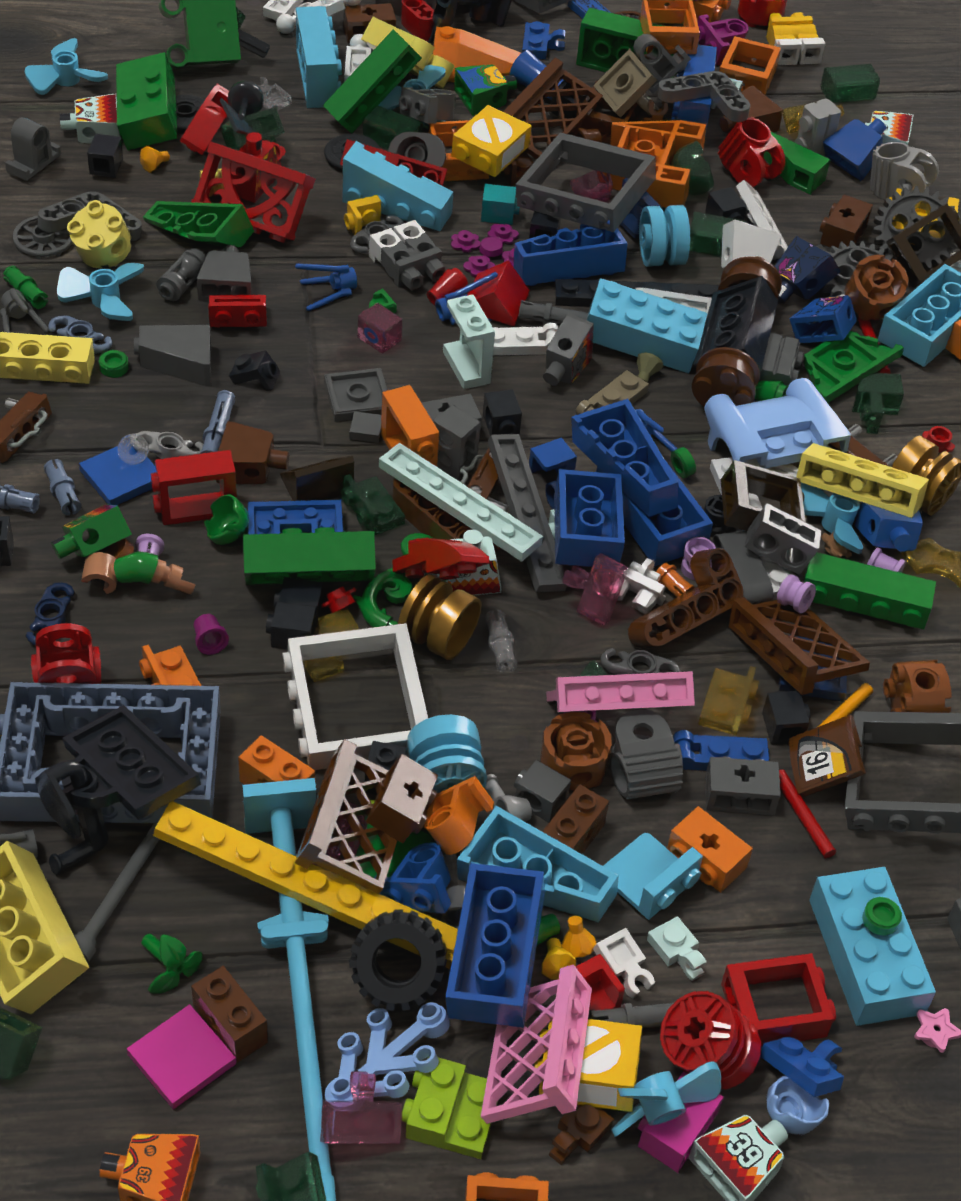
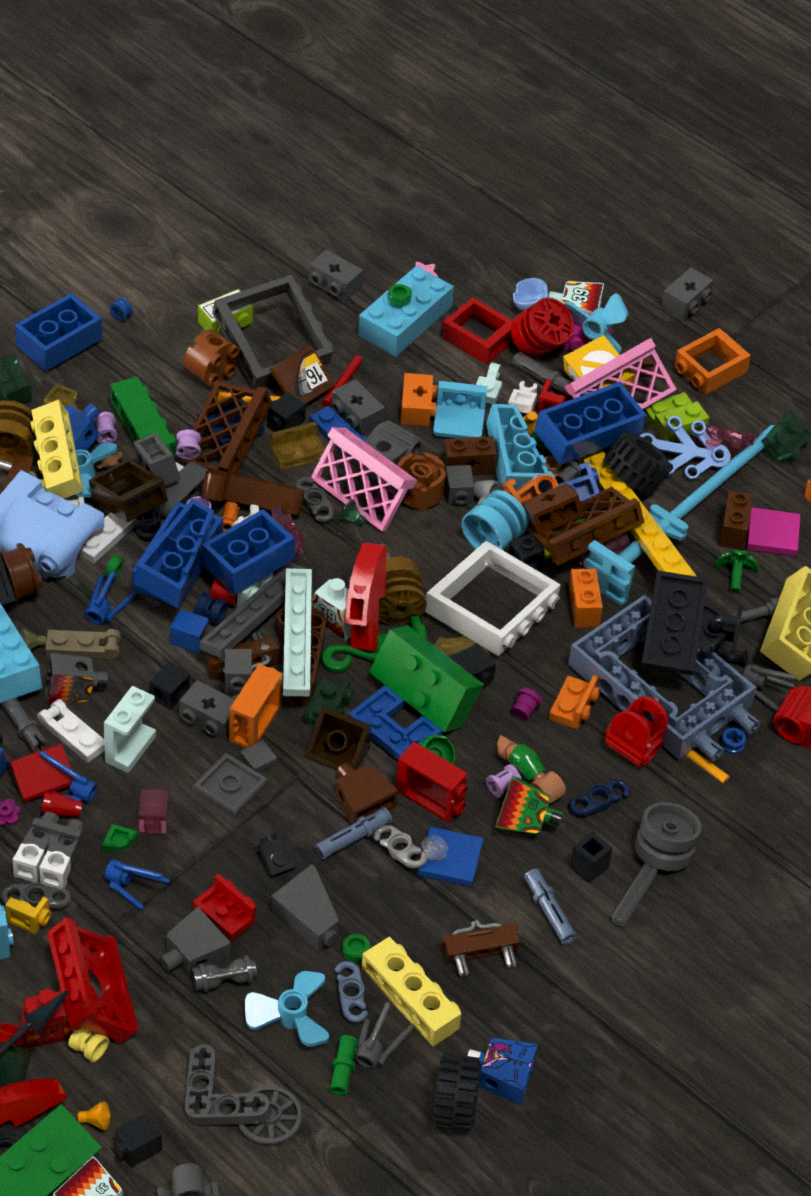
camera: 130 degrees left, 0 degrees up
sand blue pin [43,459,81,516] -> none
light yellow brick [67,200,132,268] -> none
green wedge [143,201,254,248] -> none
blue plate [760,1037,844,1097] -> none

